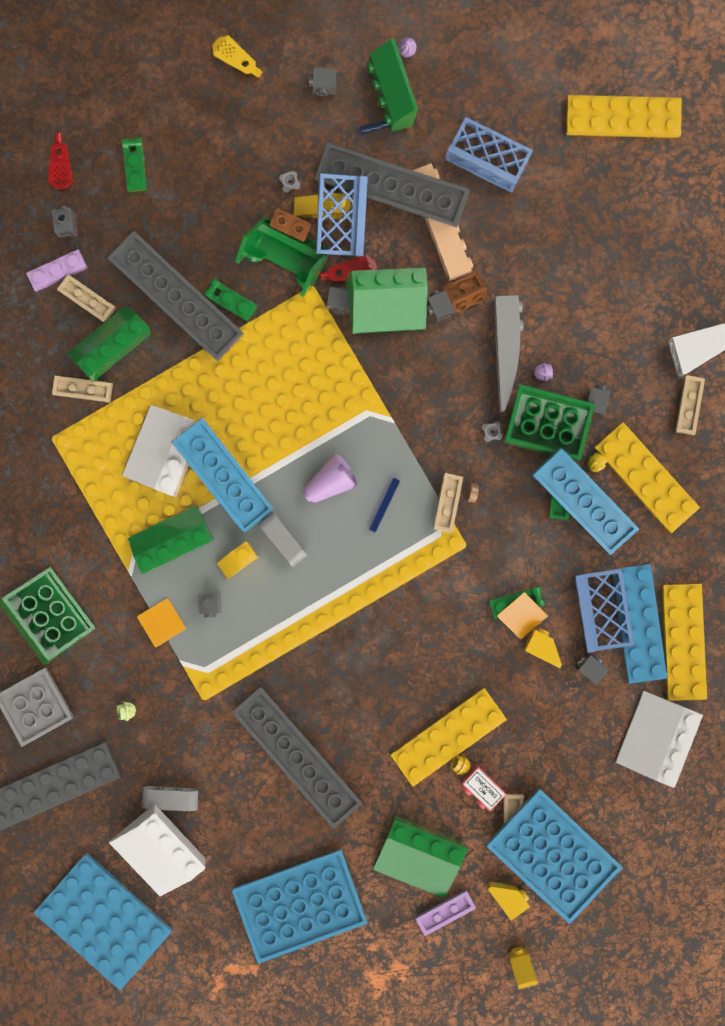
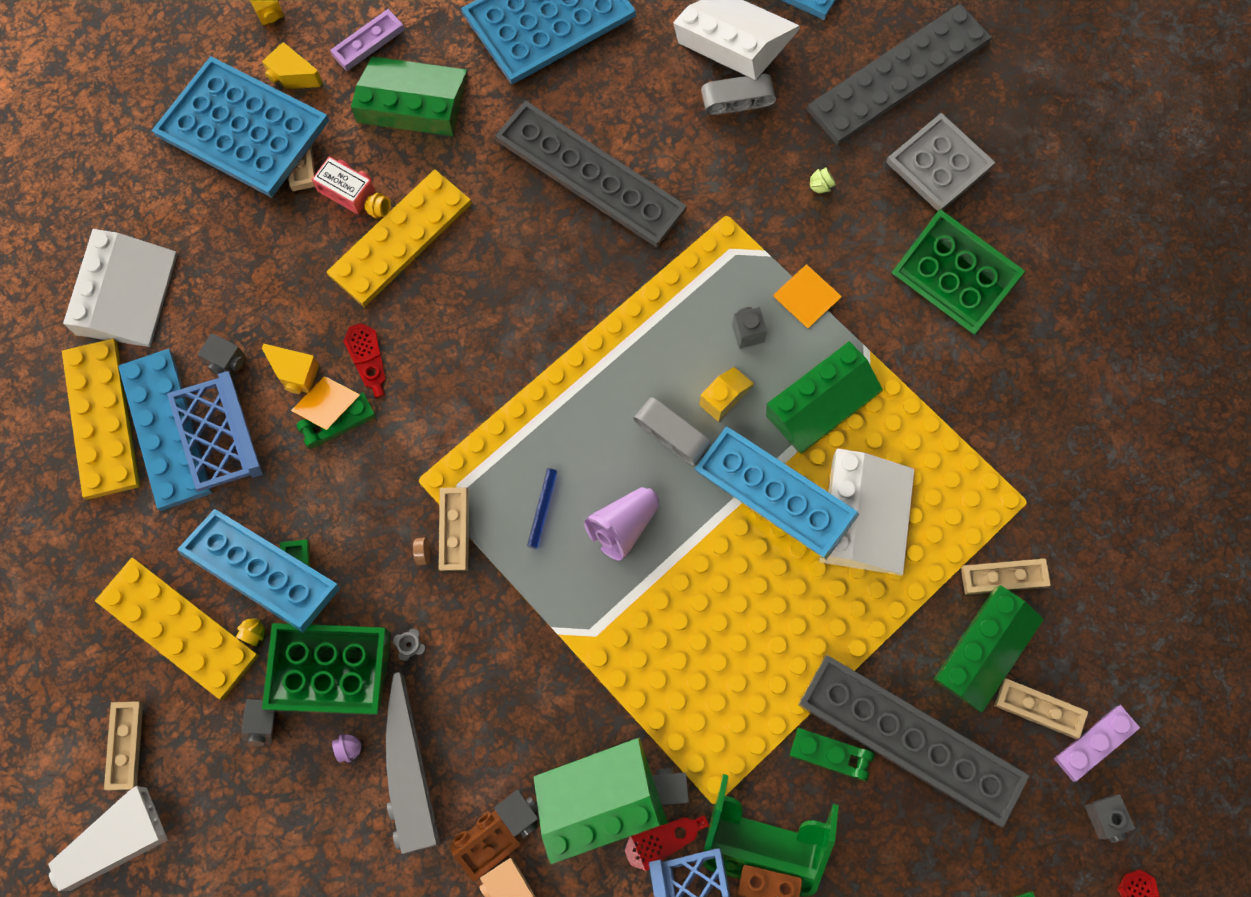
camera: 170 degrees right, 15 degrees down
none -> red piece [343,323,386,399]

